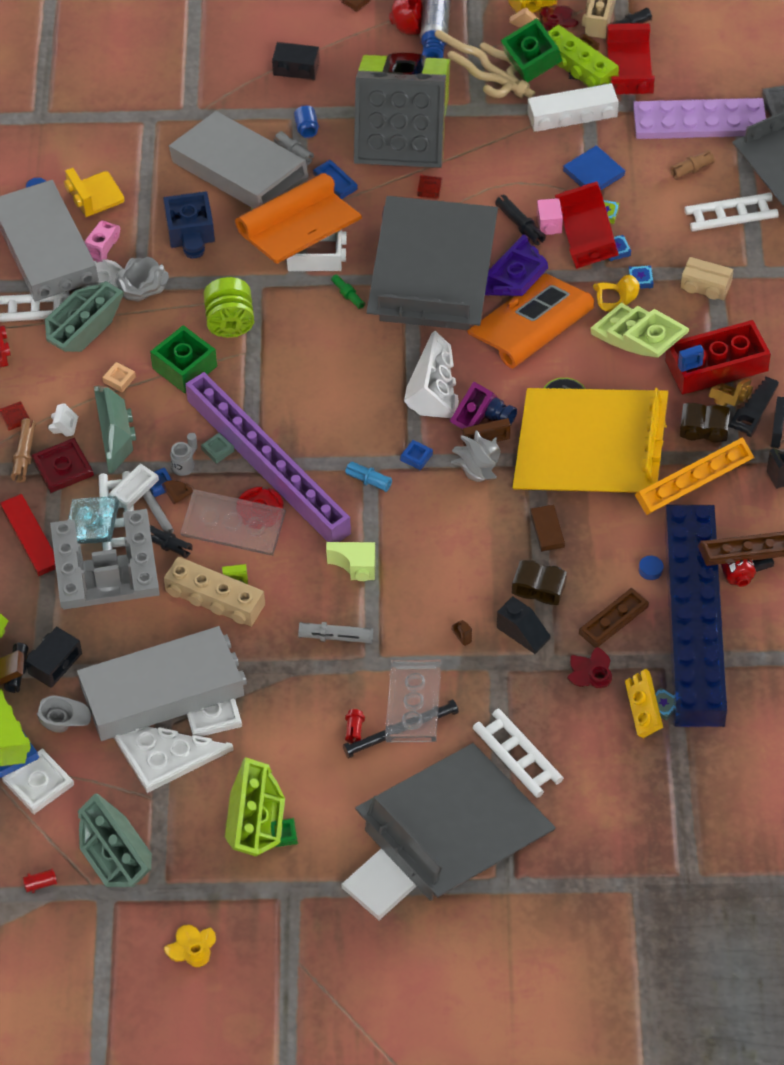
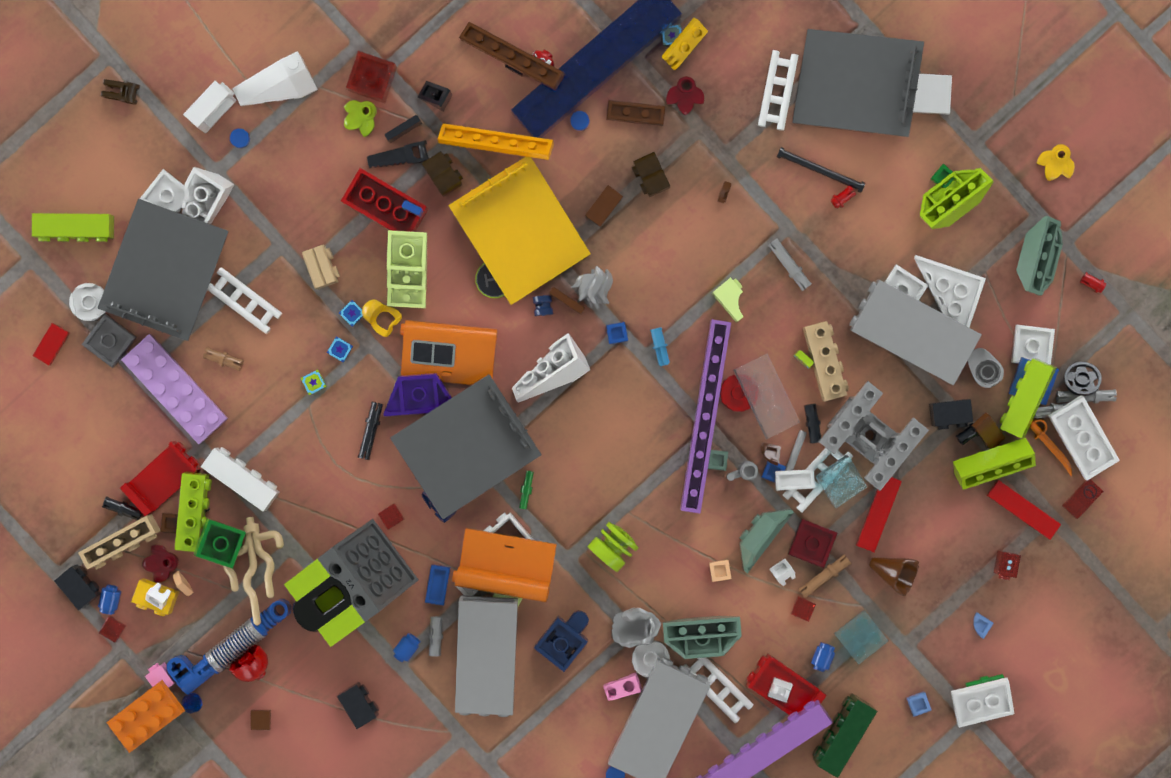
camera: 135 degrees left, 35 degrees up
yellow bracket [64,168,125,217] -> none
green brick [150,325,217,393] -> none
clear tile [385,660,442,742] -> none
magenta slope [449,381,498,429] -> none
black slope [497,596,551,654] -> none
bright pink brick [537,198,563,235] -> none
red panel [555,181,619,269] -> none
blue tile [563,145,625,190] -> none
pearl gold bracket [709,378,753,406] -> none

